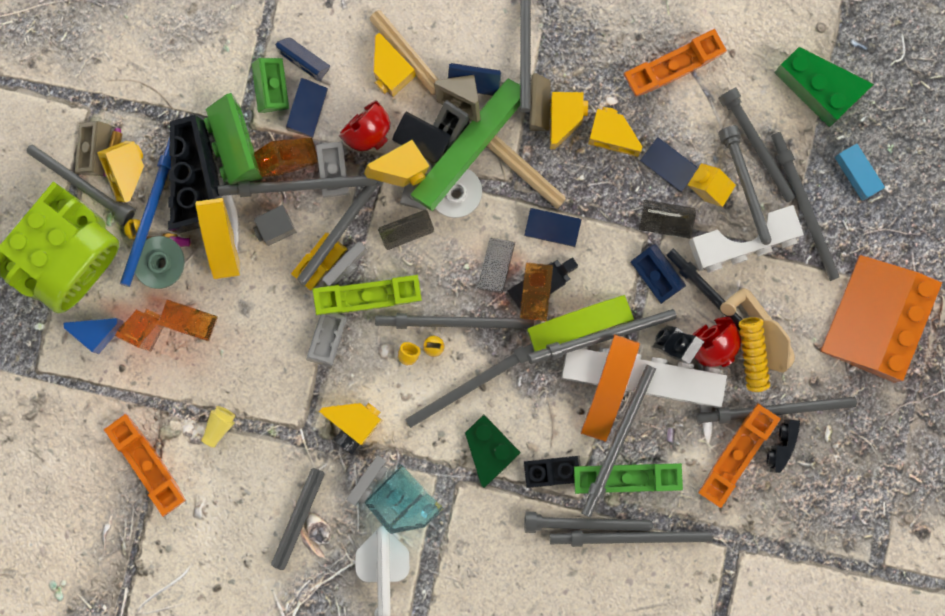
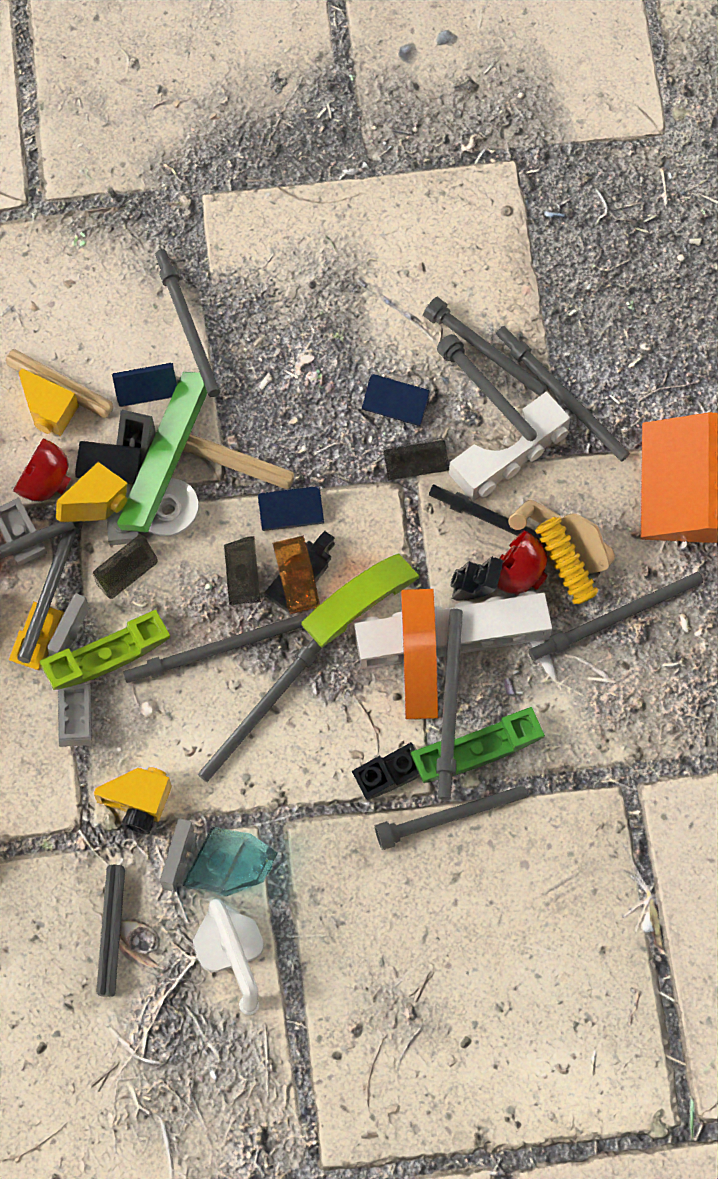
camera: 20 degrees left, 15 degrees down
yellow hinge [398,342,421,366] -> none
yellow hinge [423,335,445,357] -> none
dark tan slope [434,75,481,122] -> none
dark green wing [465,414,521,488] -> none
dark grey bar [527,309,677,364] -> none
dark tan slope [529,73,551,131] -> none
yellow slope [550,92,588,149] -> none
dark grey bar [550,530,712,547] -> none
yellow slope [588,107,642,157] -> none
orange slope [623,29,727,97] -> none
dark blue slope [630,244,686,304] -> none
yellow brick [688,163,736,207] -> none
orange slope [698,403,781,508] -> none
black slope [766,420,800,473] -> none
green wedge [774,47,874,127] -> none
dark azure slope [834,144,885,201] -> none

